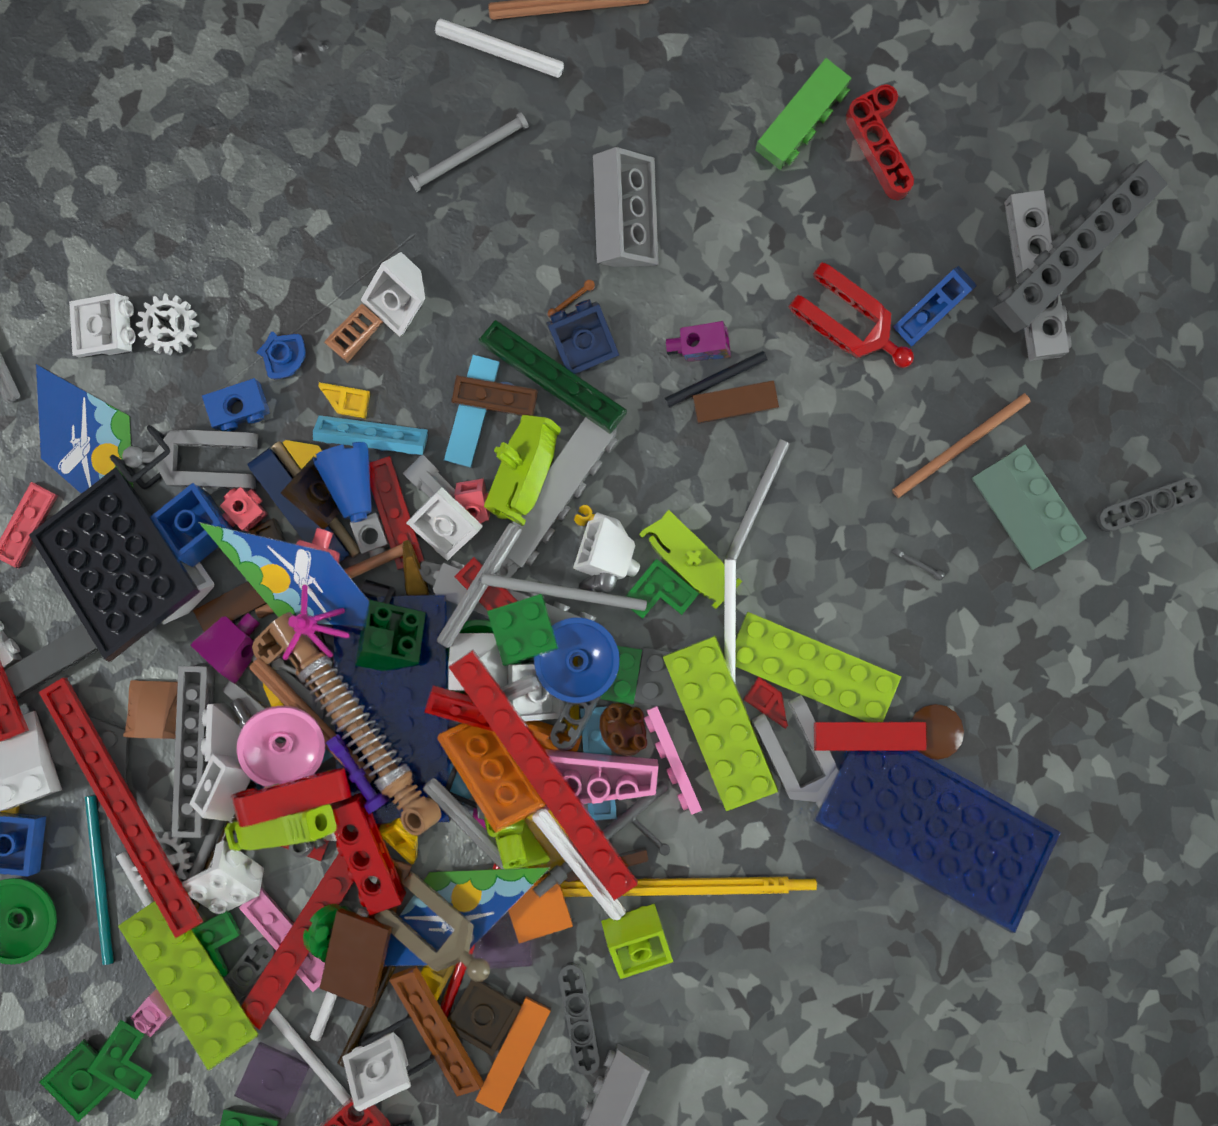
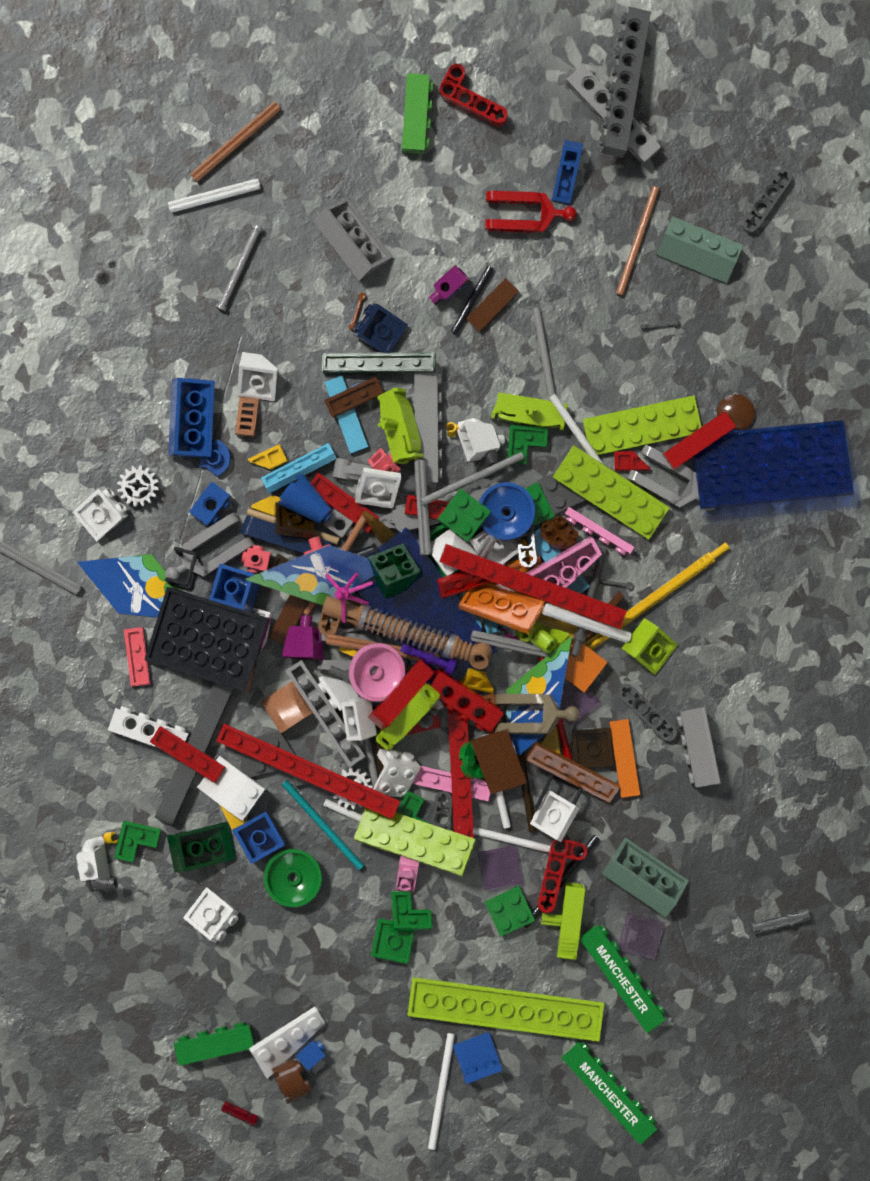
camera: 30 degrees left, 0 degrees up
none -> blue slope [168,378,215,457]

